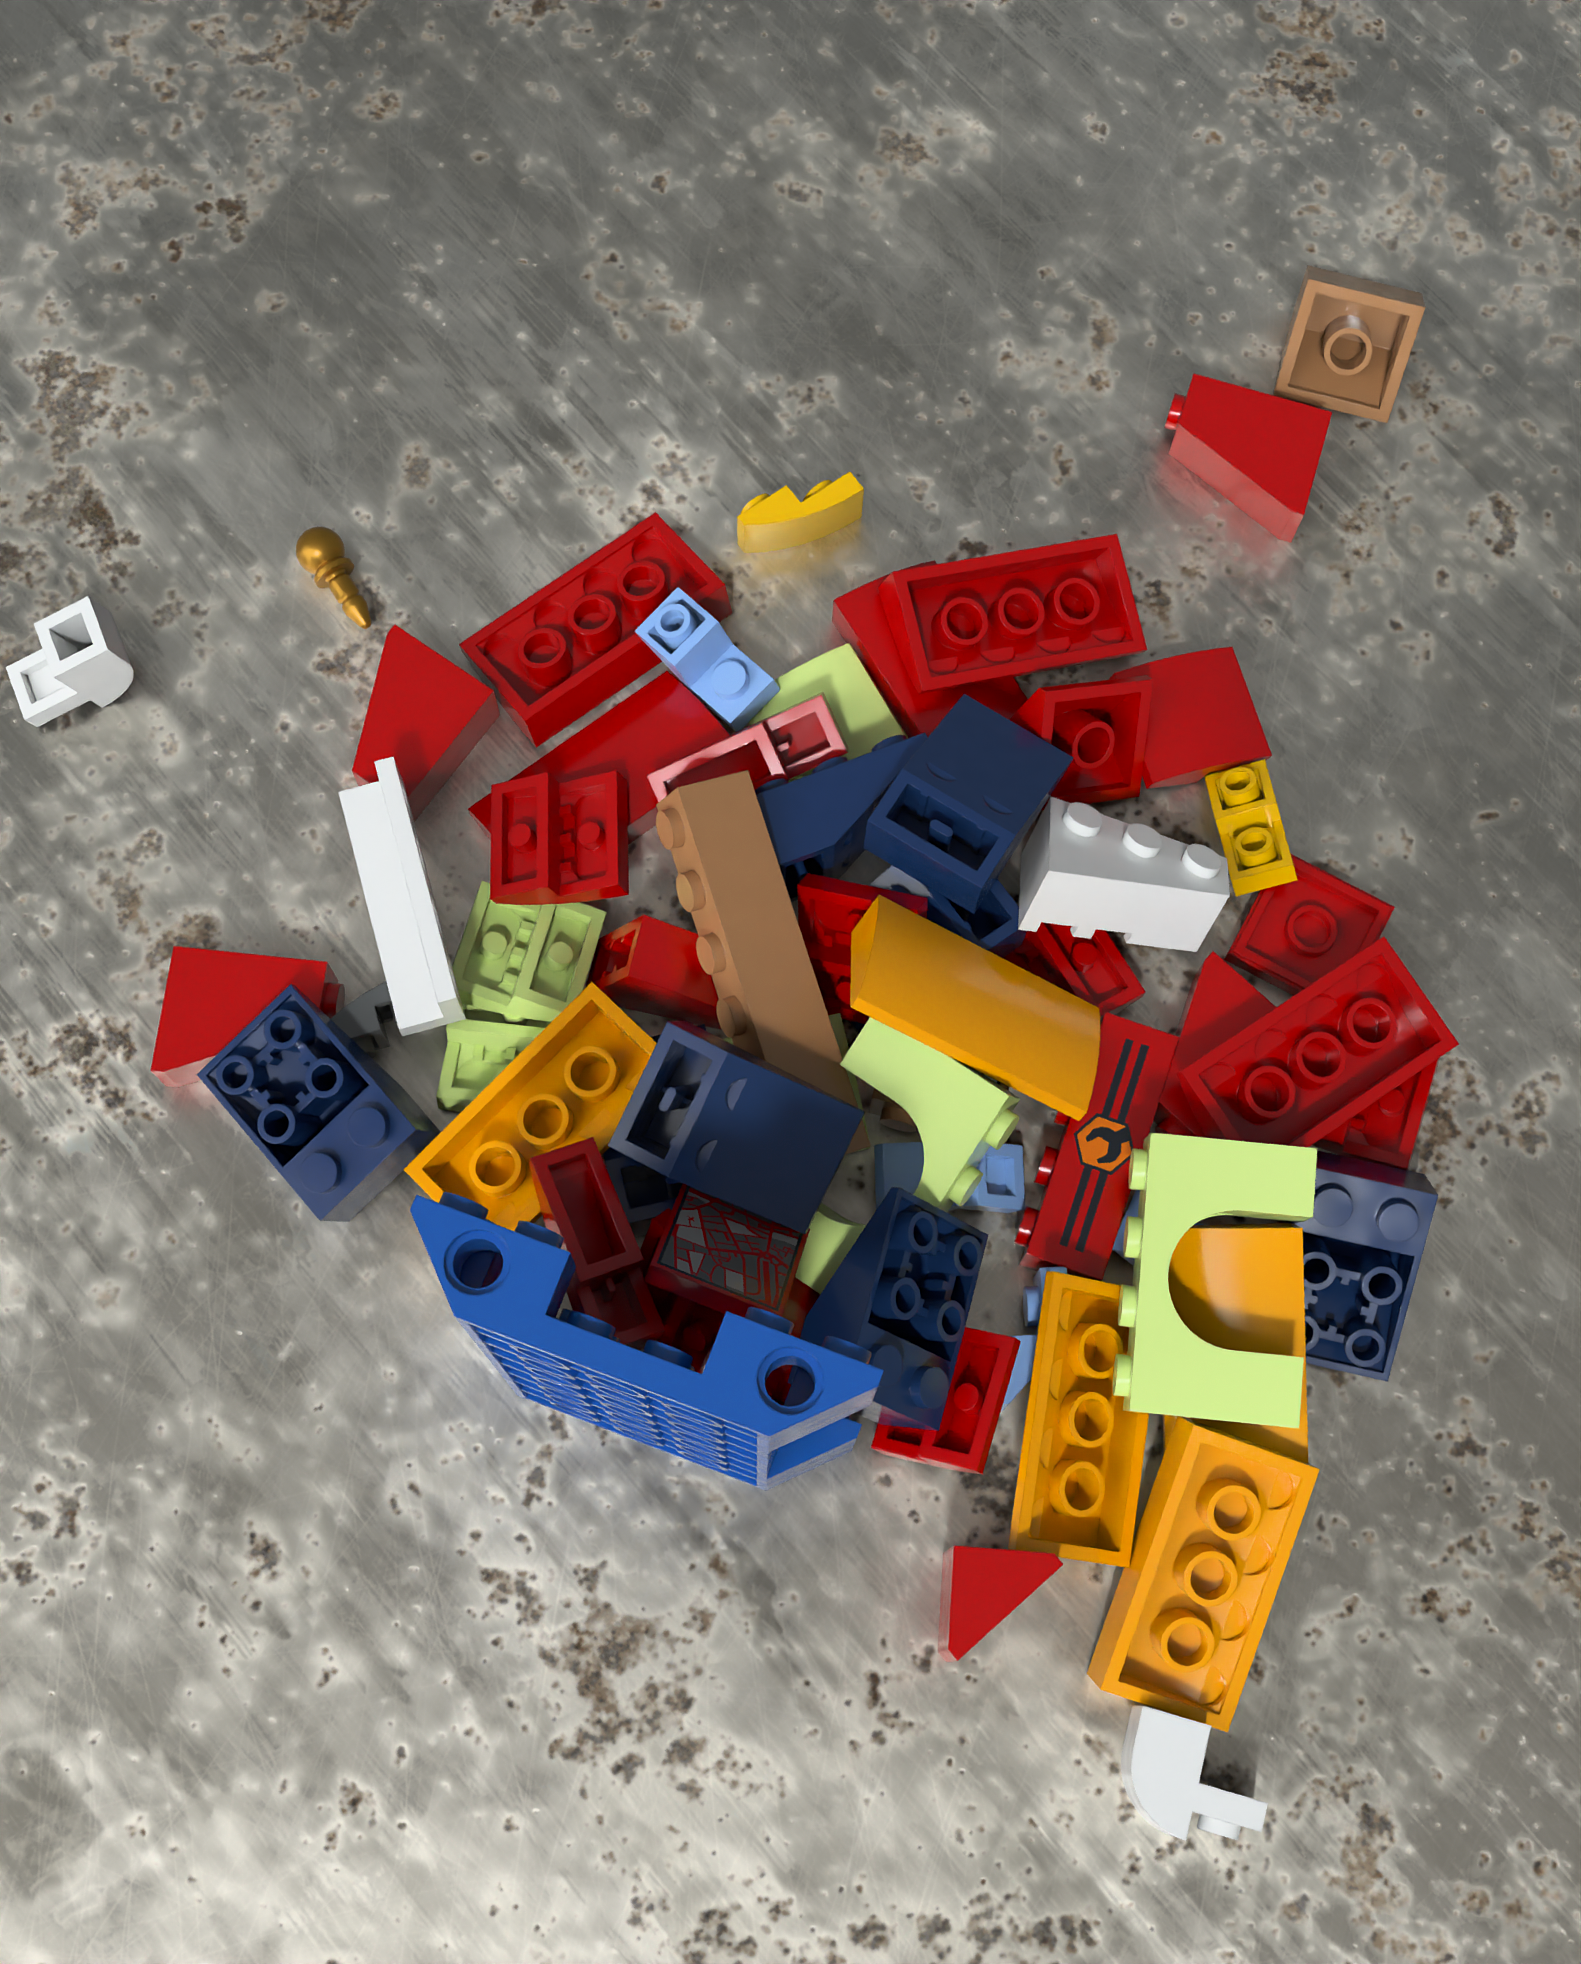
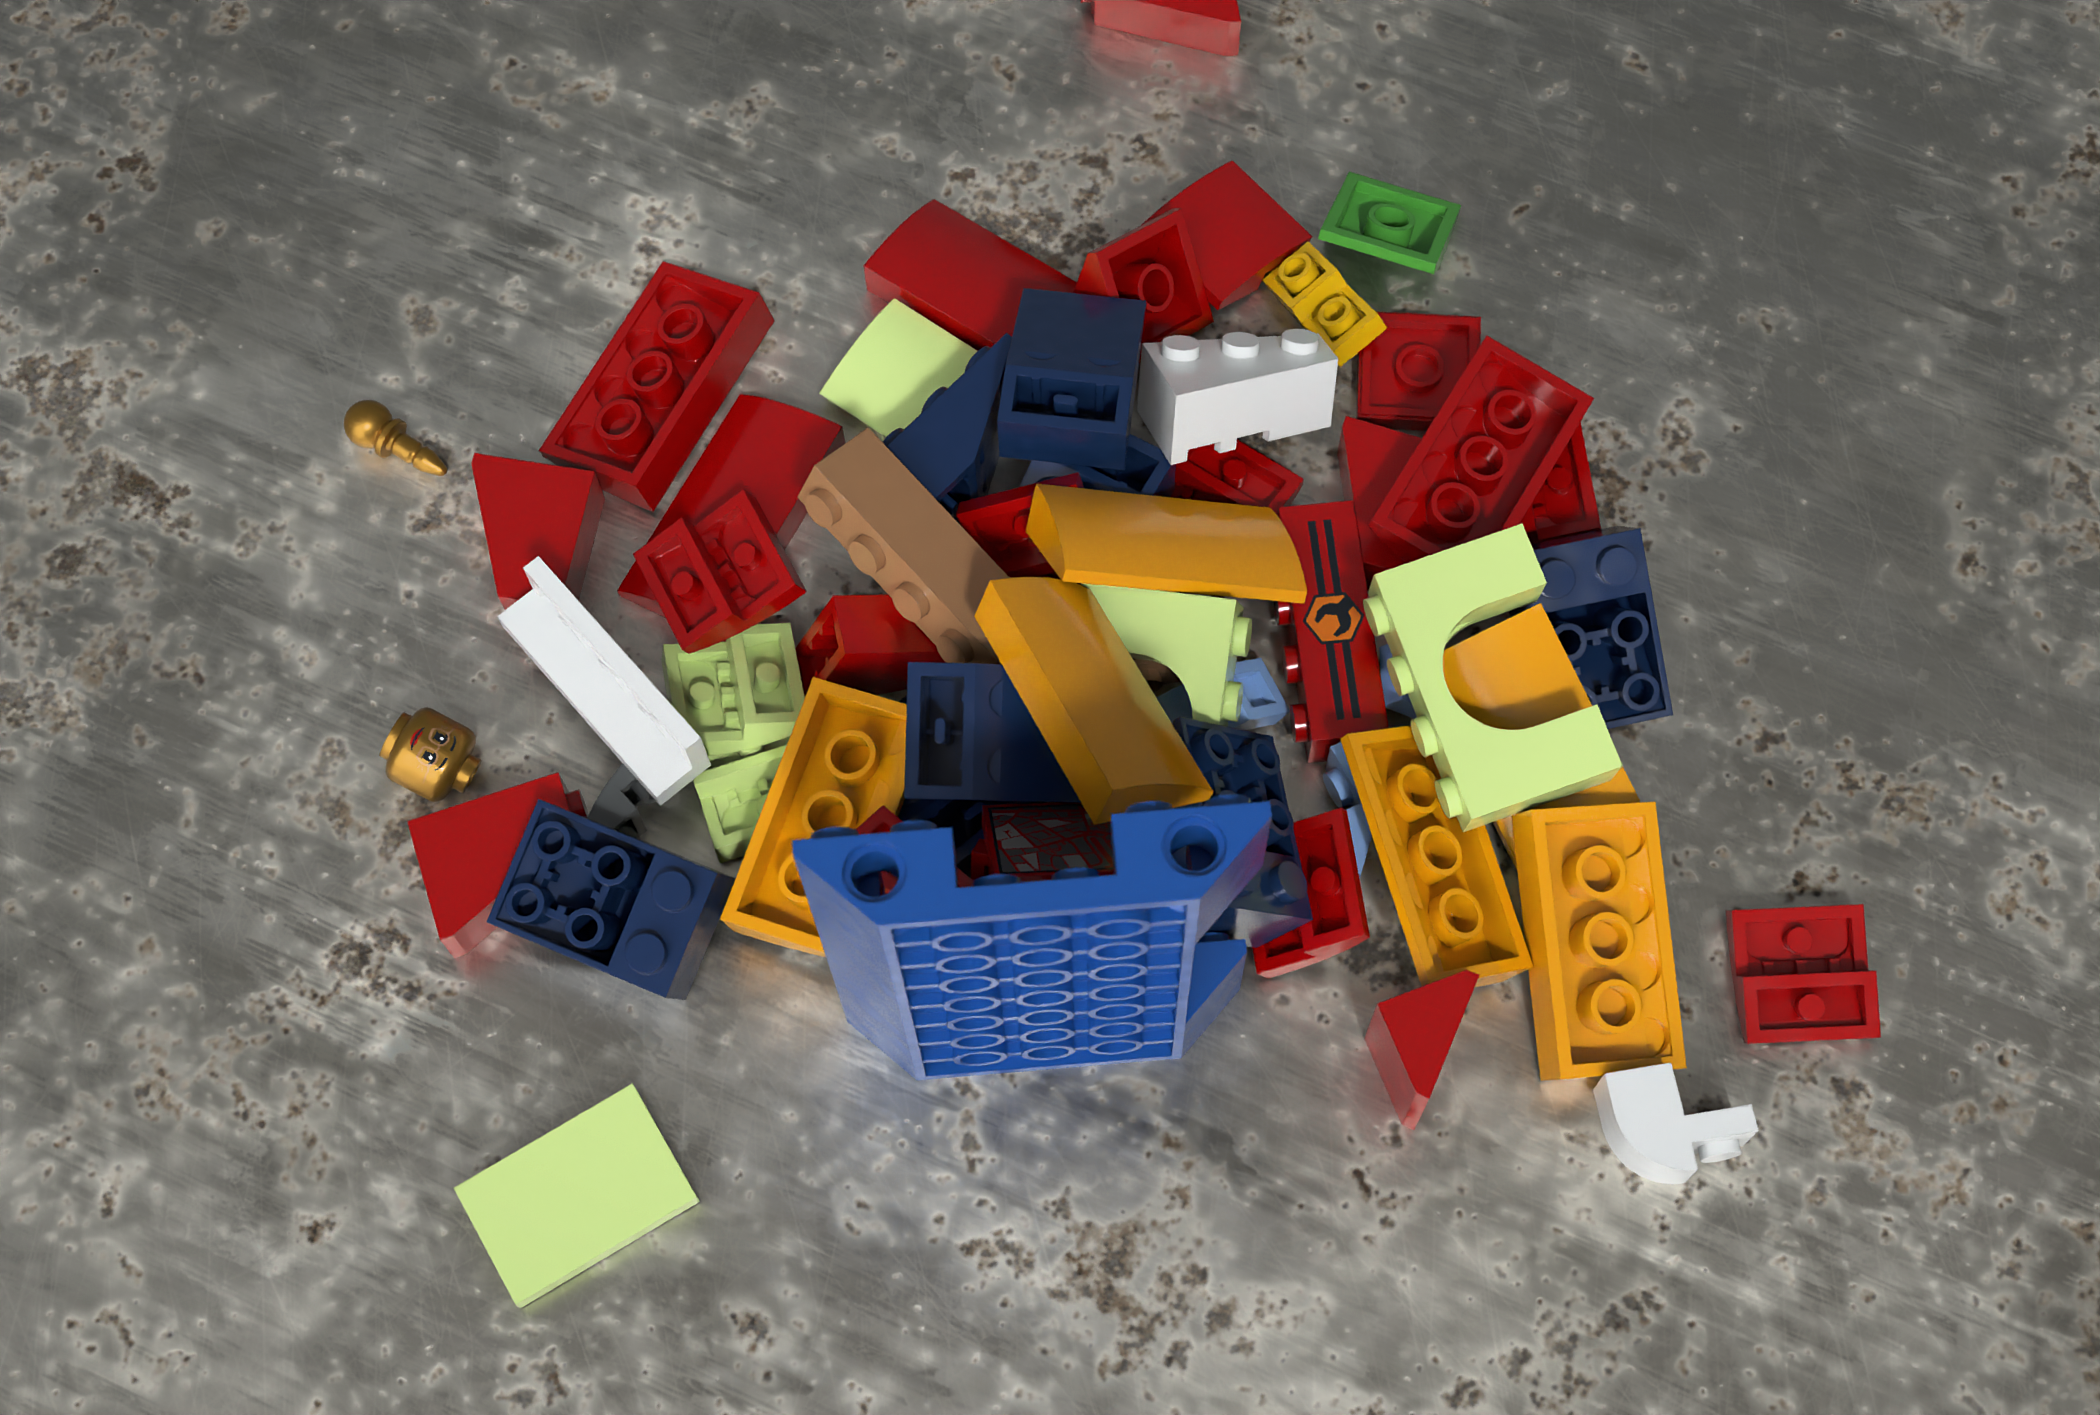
camera: 20 degrees left, 5 degrees down
white brick [6,596,134,727] -> none
light blue slope [635,587,780,732] -> none
red slope [647,692,849,802] -> none
yellow slope [737,471,864,553] -> none
red slope [878,534,1147,694] -> none
none -> pearl gold head [379,707,482,802]
none -> yellowish green tile [454,1083,700,1308]
none -> light orange slope [974,577,1213,825]
none -> bright green slope [1318,172,1461,274]
none -> red slope [1725,904,1881,1044]

